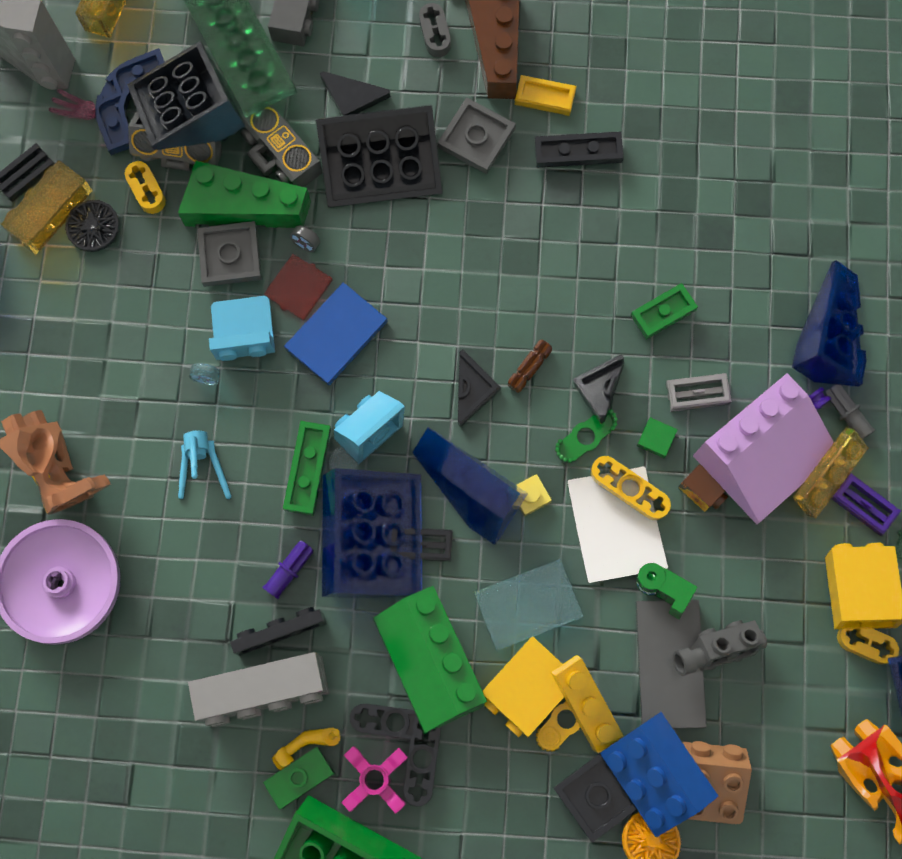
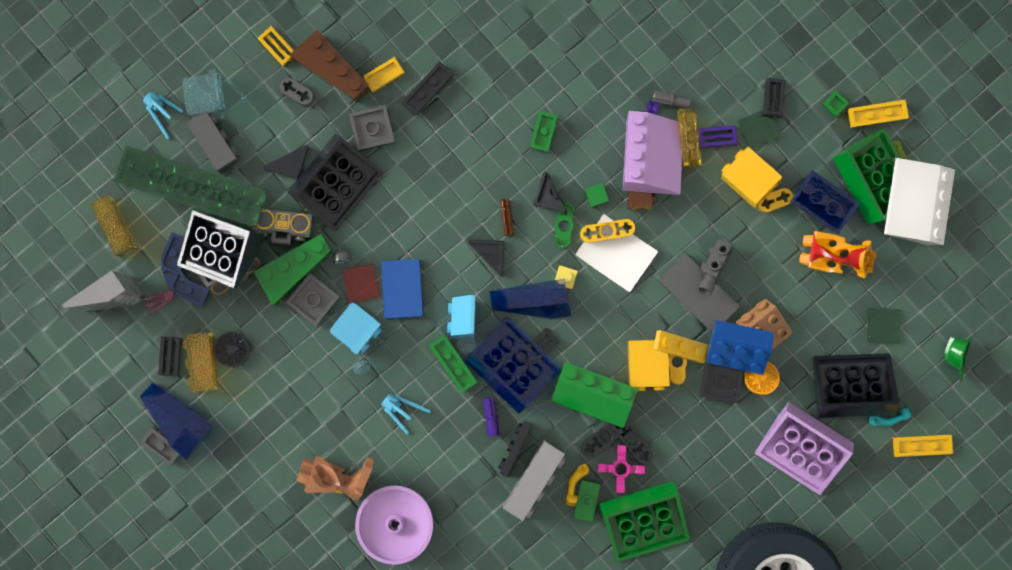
camera: 50 degrees left, 10 degrees up
yellow beam [125,161,166,214] -> none
clear light blue tile [474,559,584,651] -> none
green leg [636,563,698,620] -> none
light grey tile [666,373,732,412] -> none
clear blue wedge [792,260,867,387] -> none

